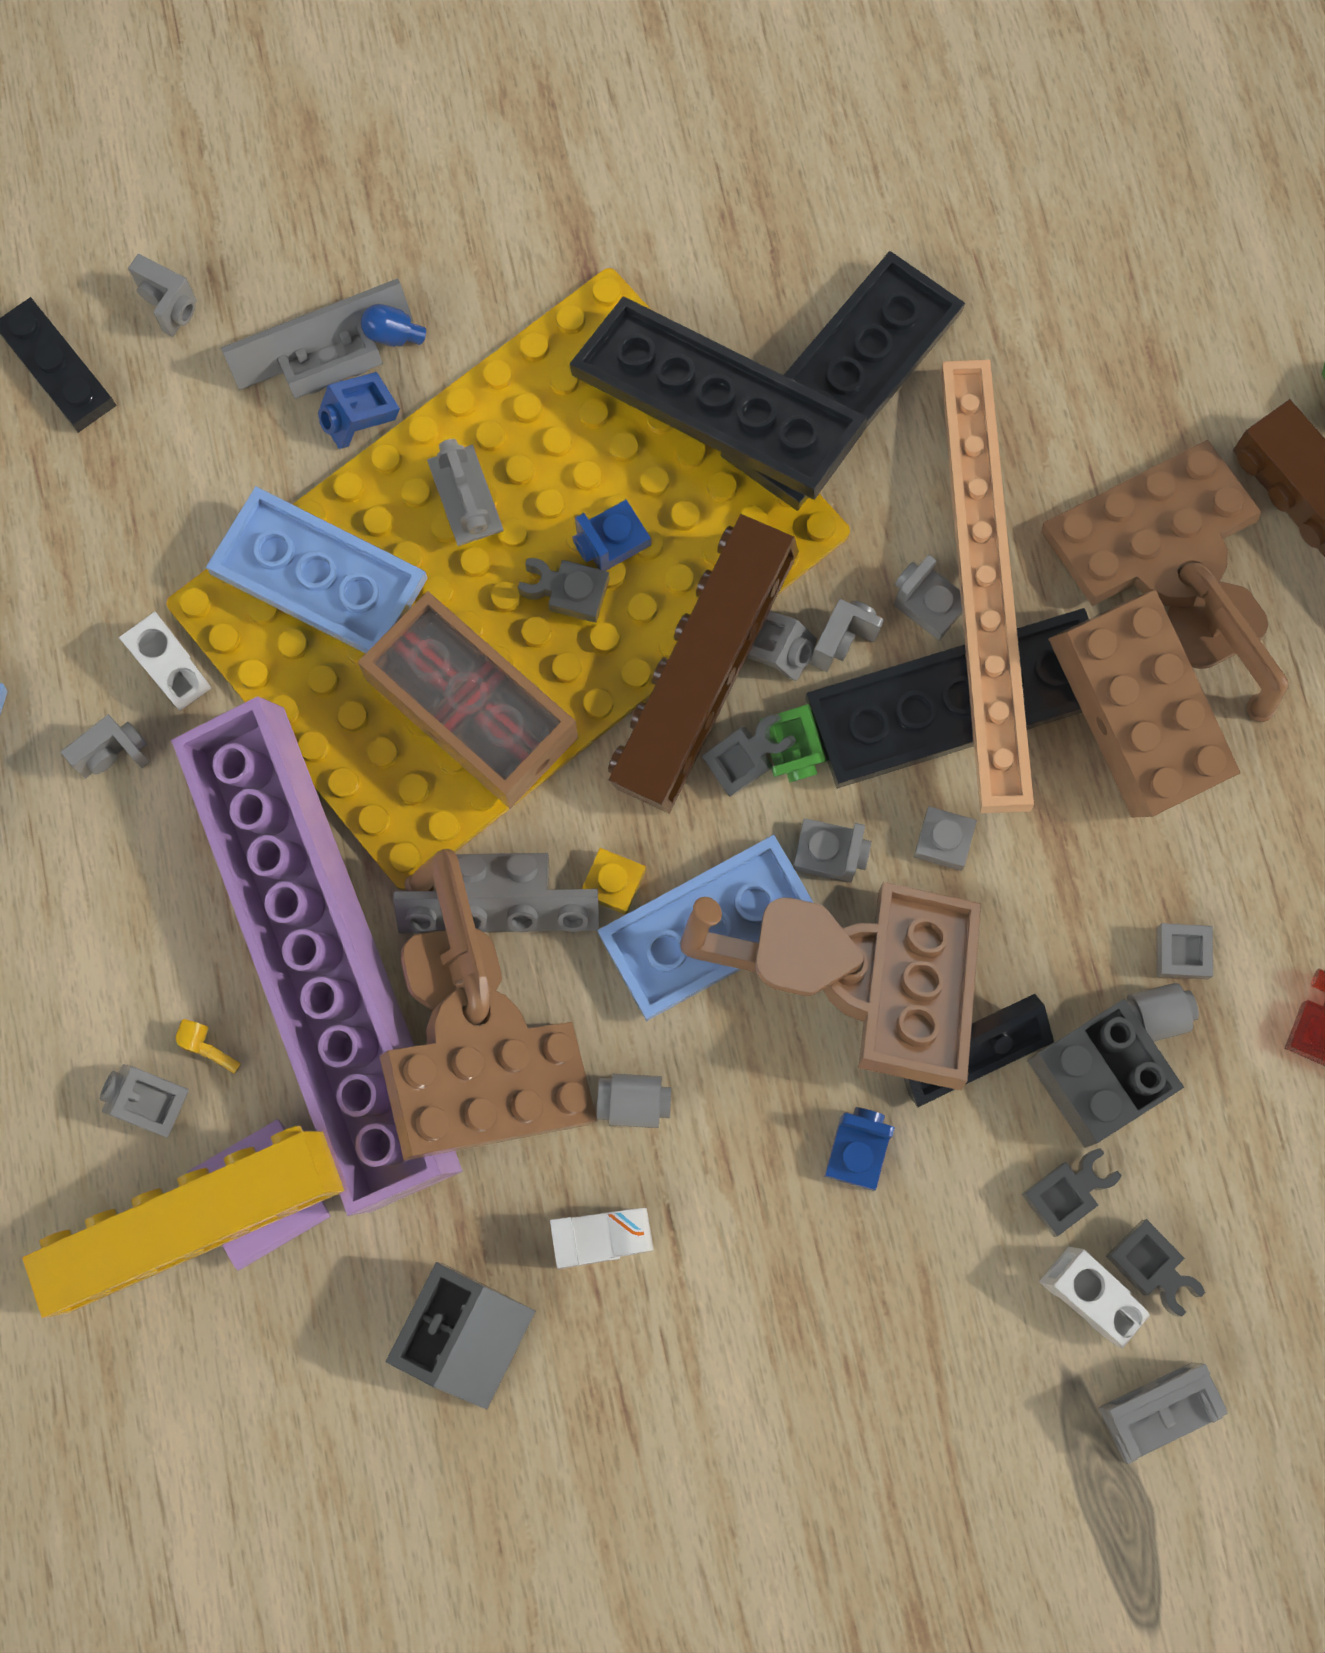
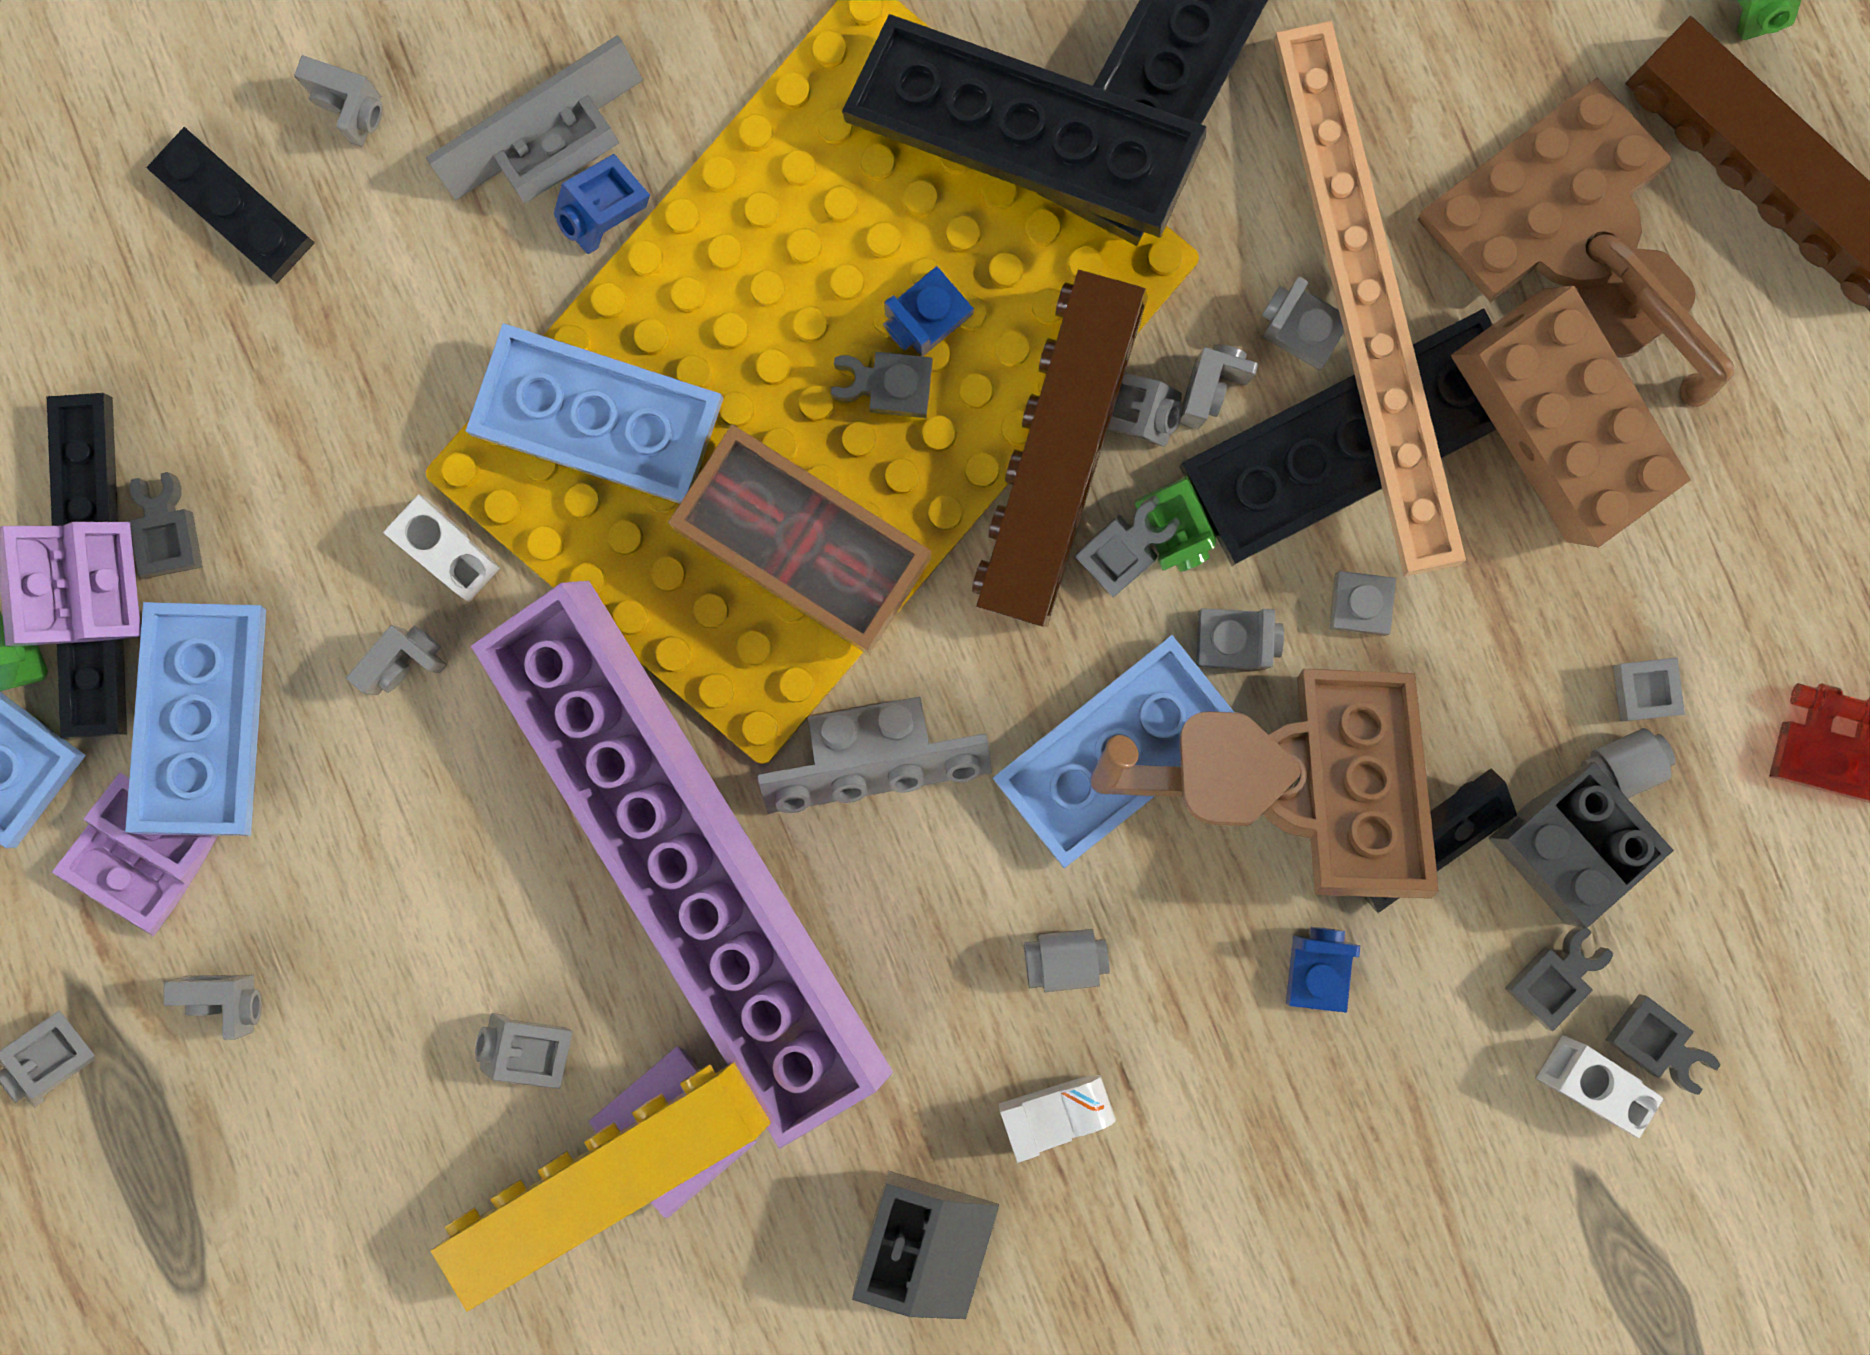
camera: 10 degrees left, 10 degrees up
yellow hand [175,1019,241,1074] -> none
blue cylinder [361,304,426,347] -> none
medium nougat plate [379,849,598,1161] -> none
light grey hinge [427,439,504,546] -> none
yellow plate [582,847,646,915] -> none
light grey hinge [1098,1362,1227,1464] -> none

